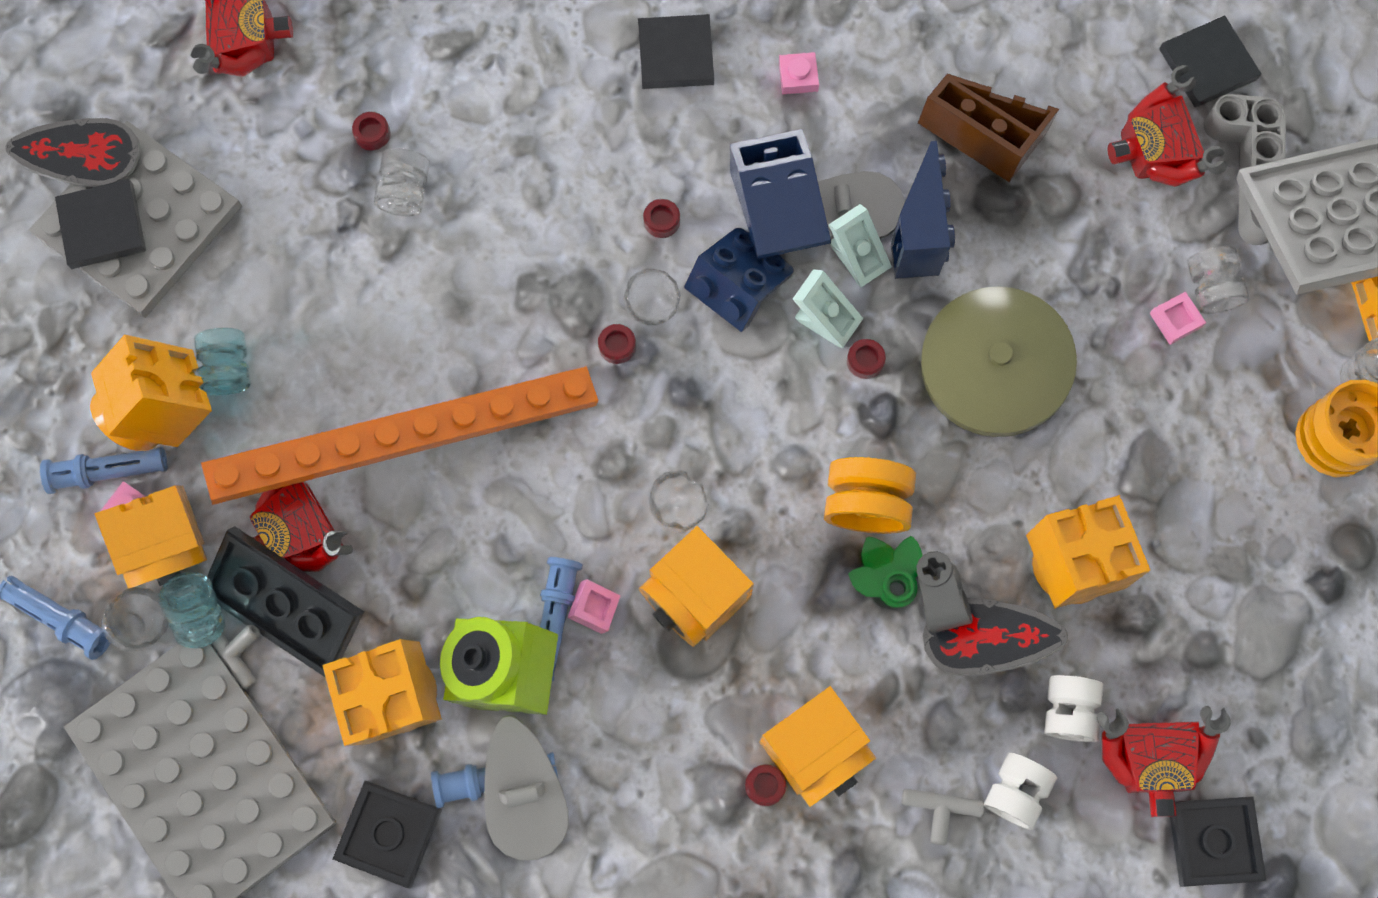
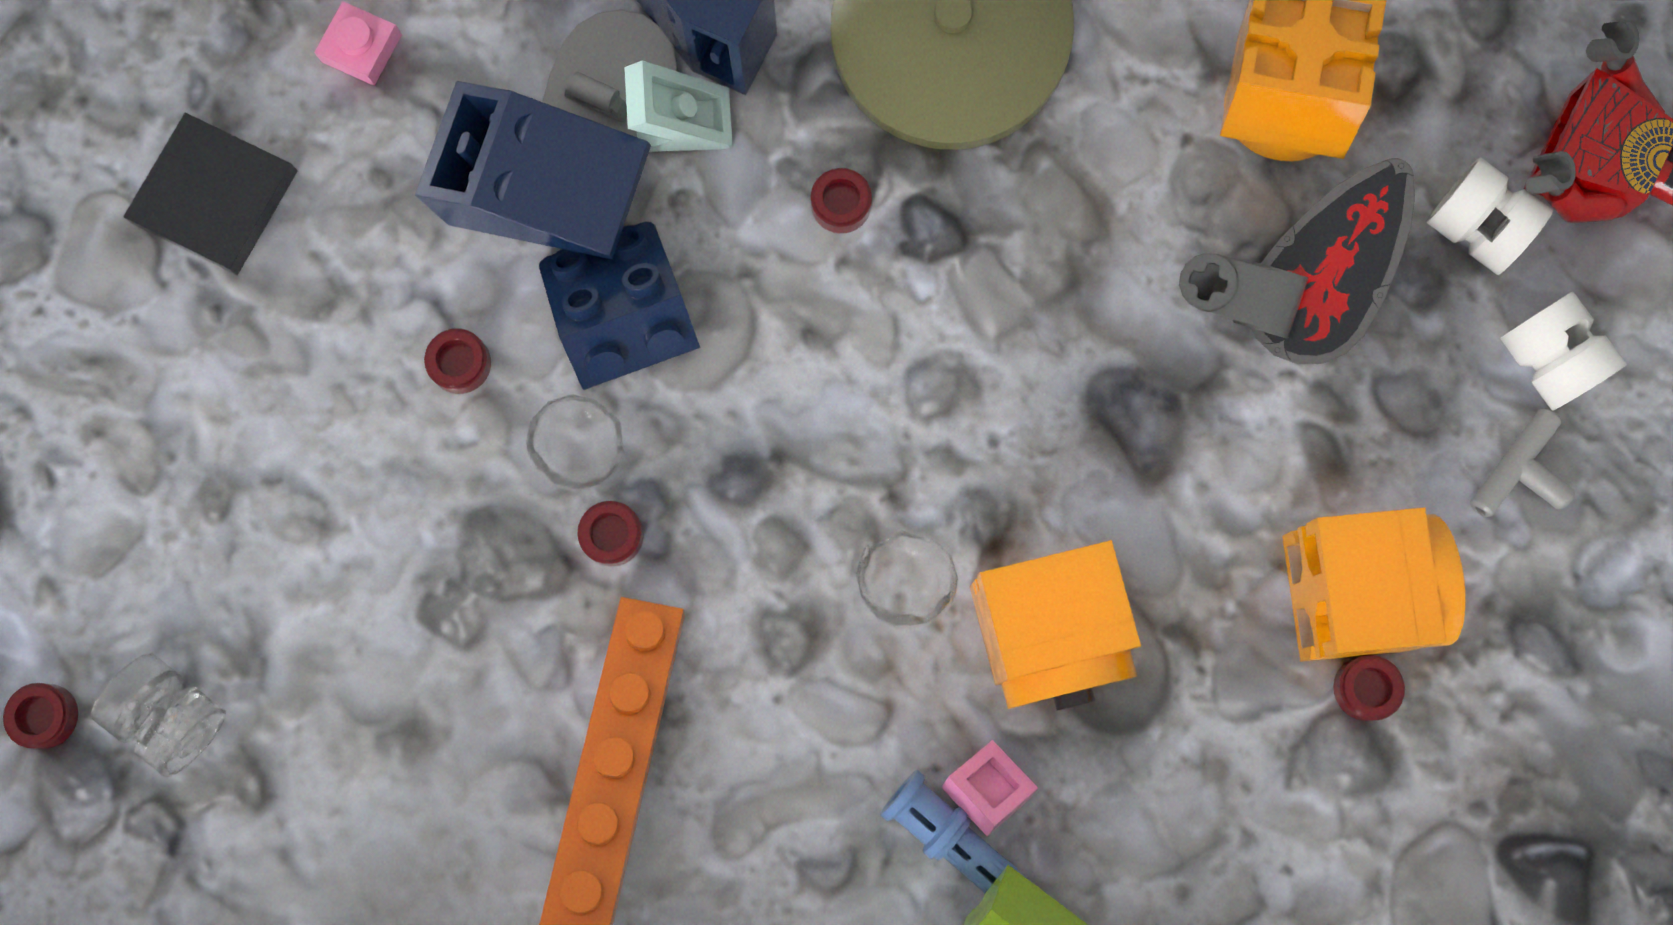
camera: 60 degrees left, 5 degrees up
light aqua slope [793,269,863,348] -> none
light orange wheel [824,457,916,534] -> none
green plate [848,536,923,608] -> none

